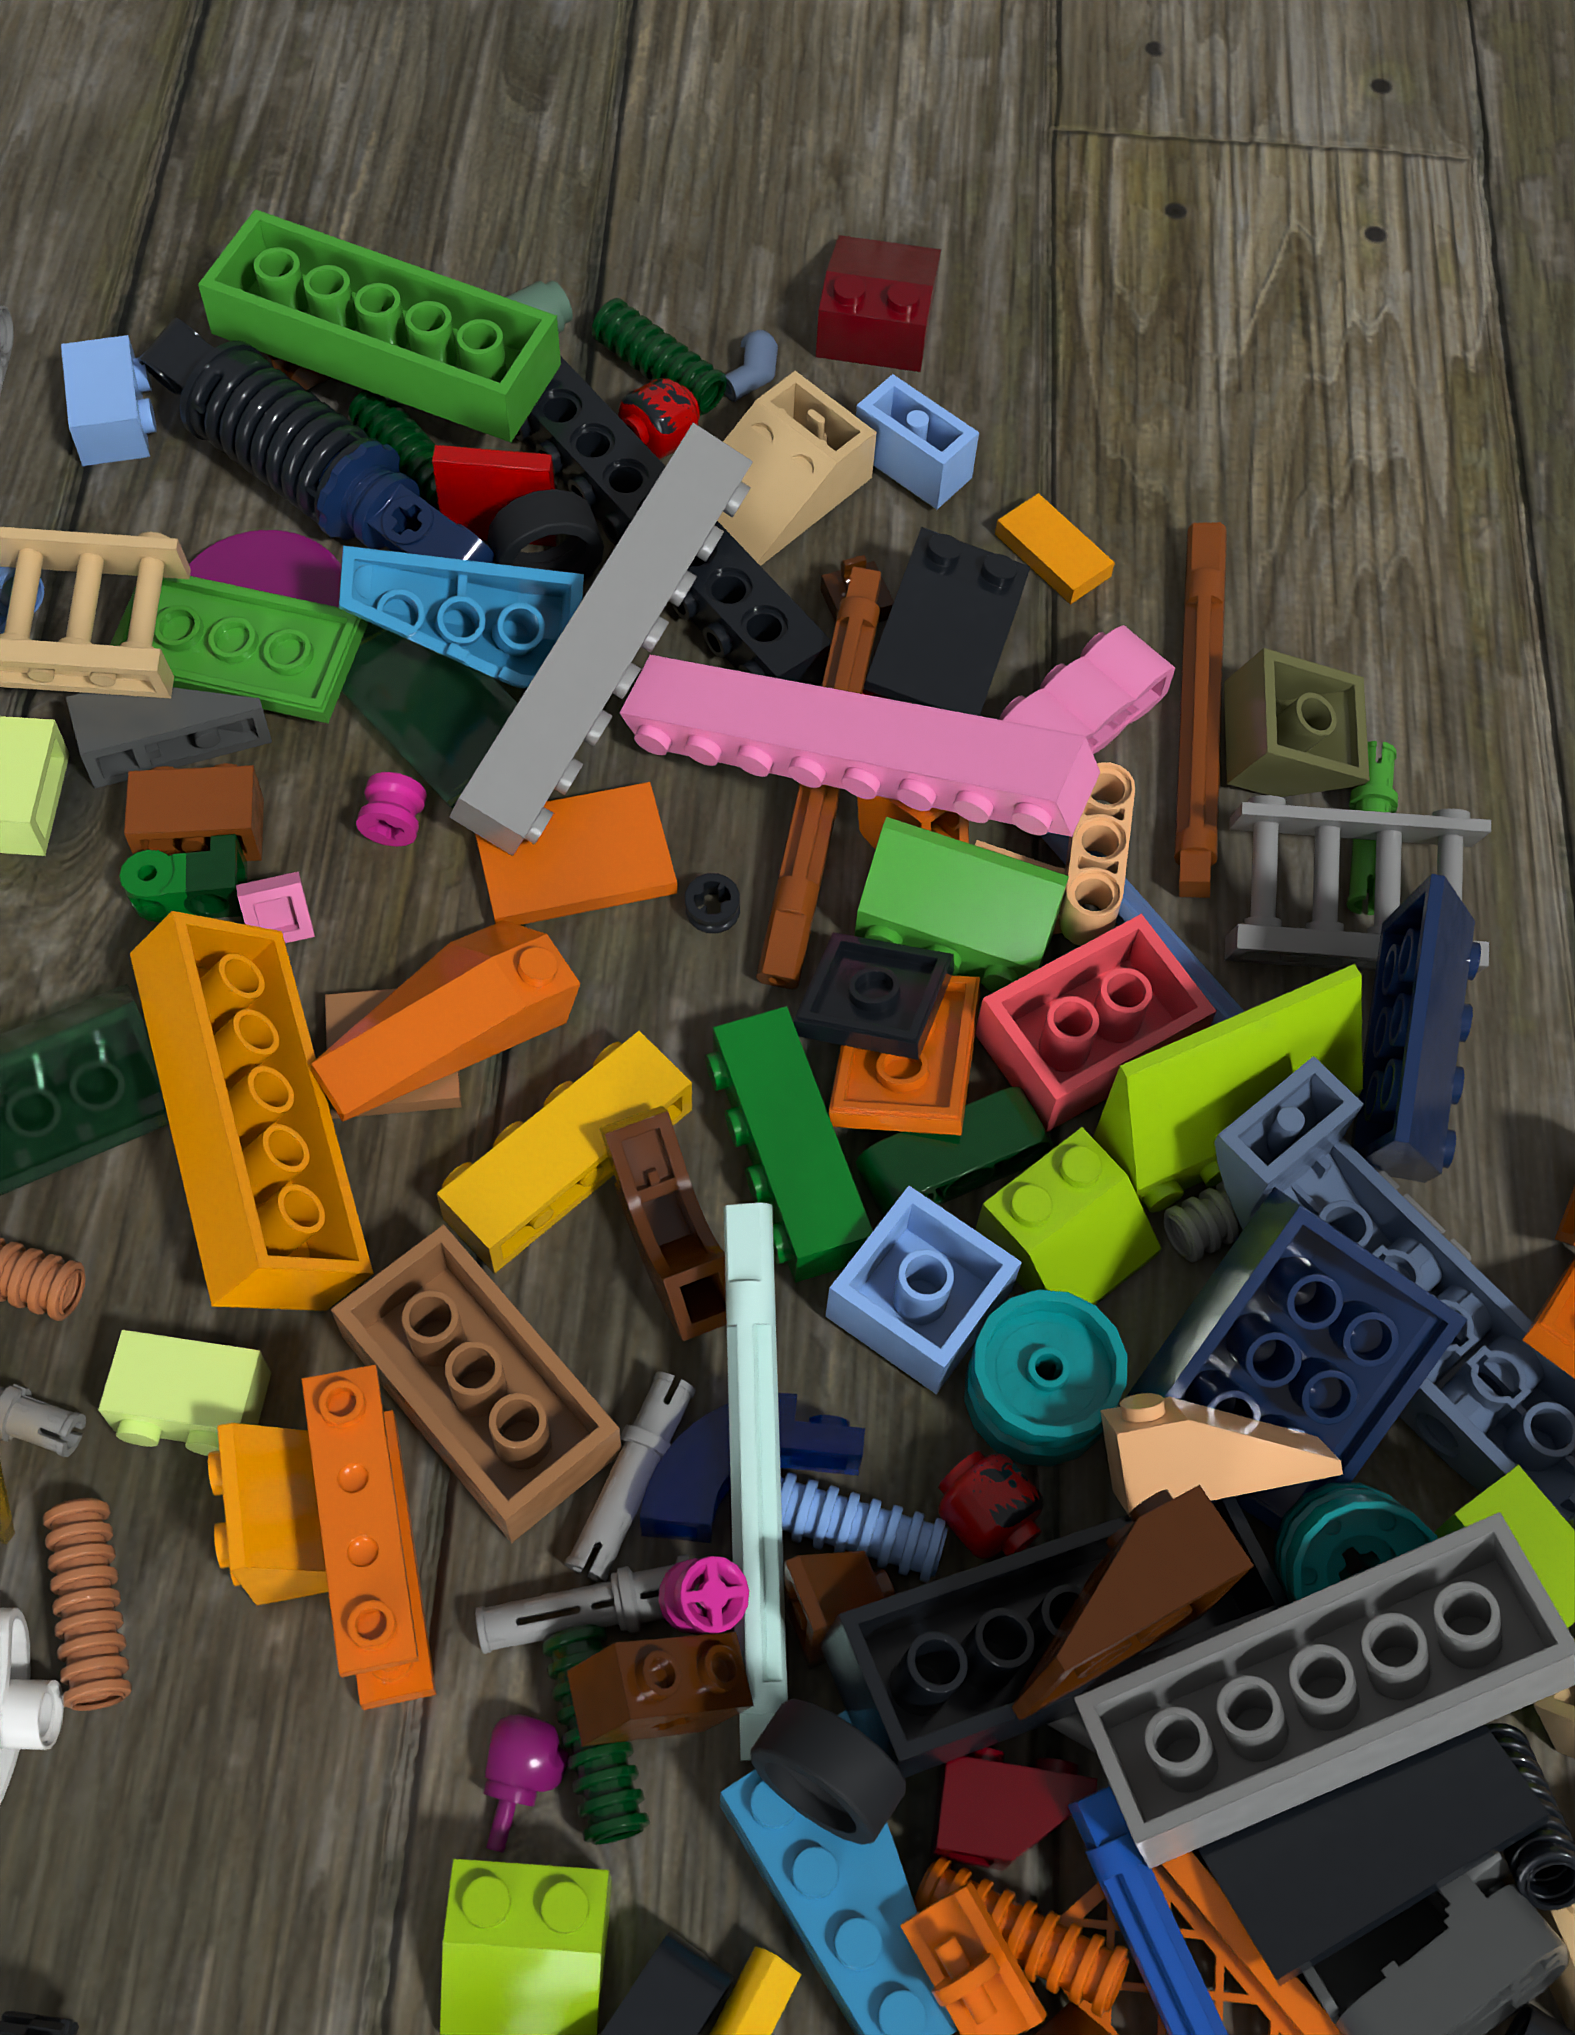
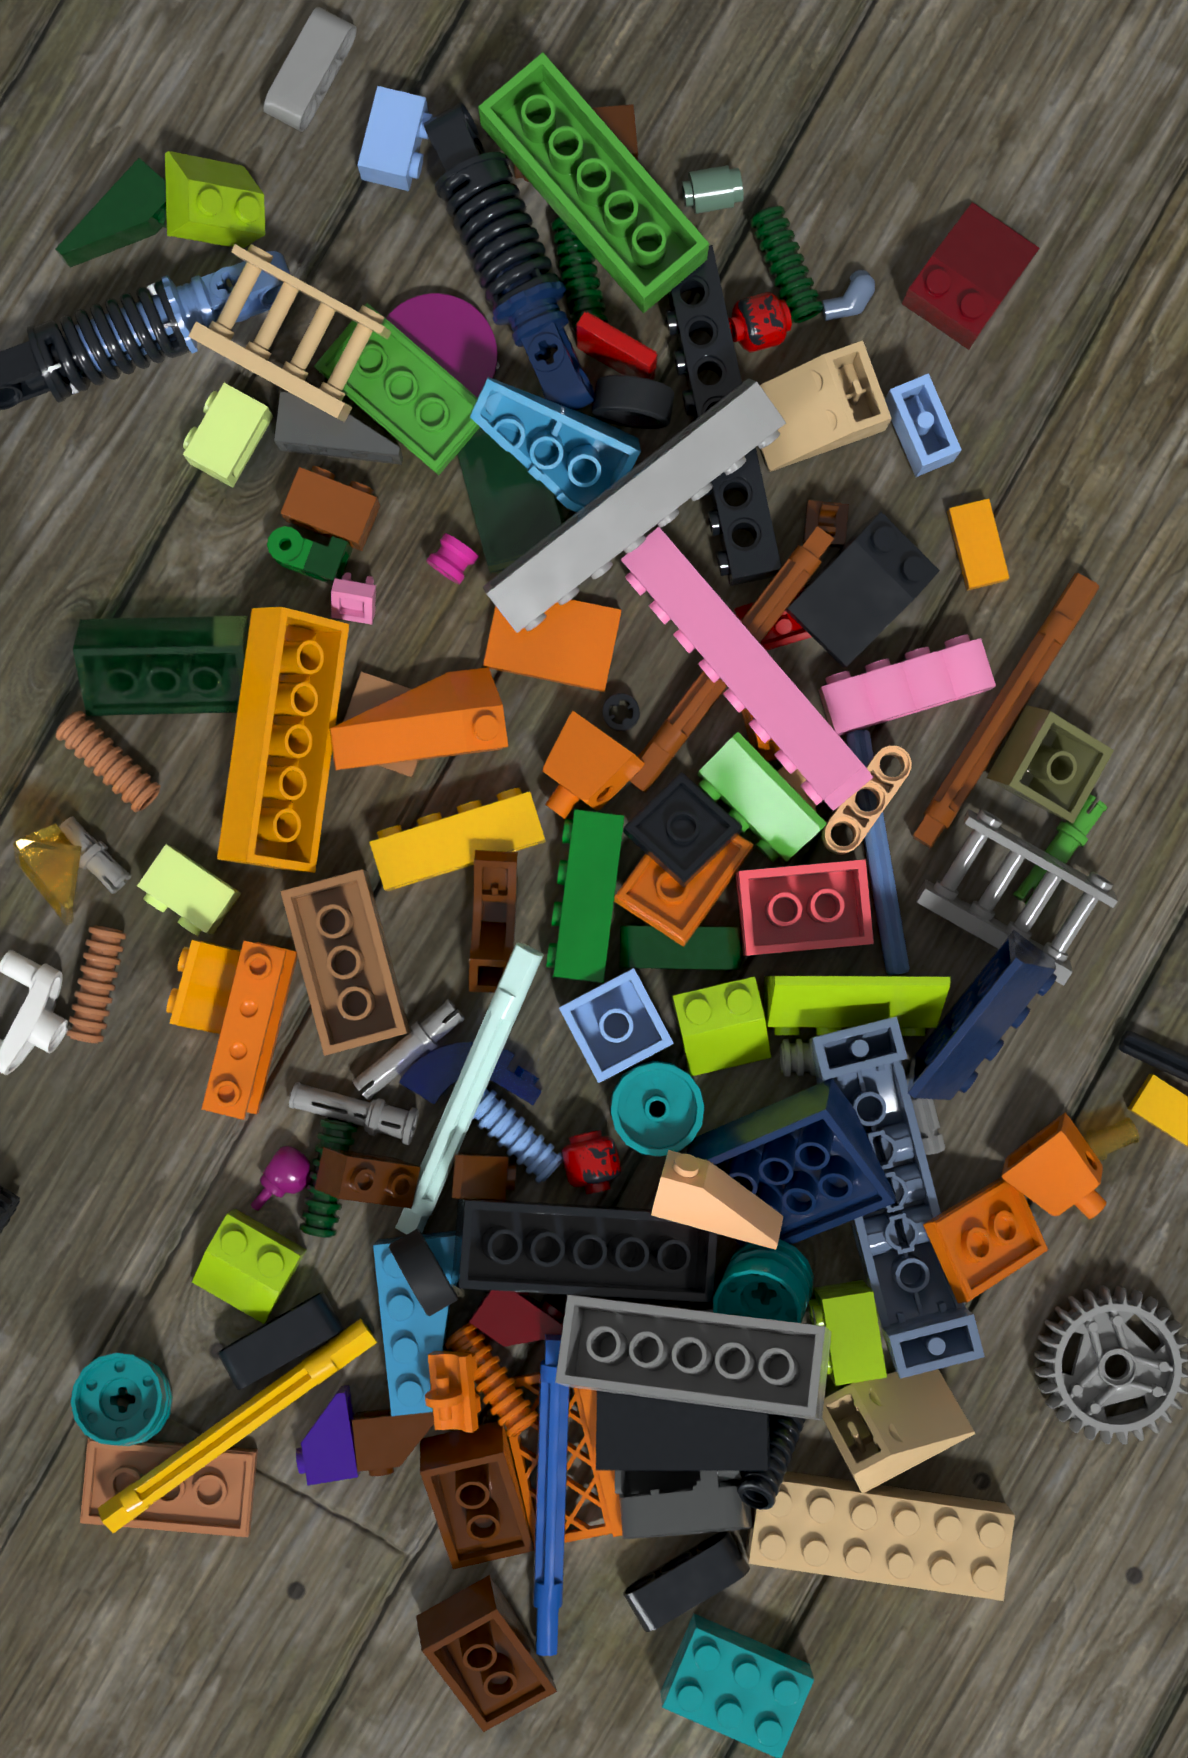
camera: 25 degrees right, 25 degrees up
dark pink wheel [658,1556,749,1634] -> none
reddish brown slope [1012,1485,1254,1720] -> none
none -> orange torso [543,711,645,819]

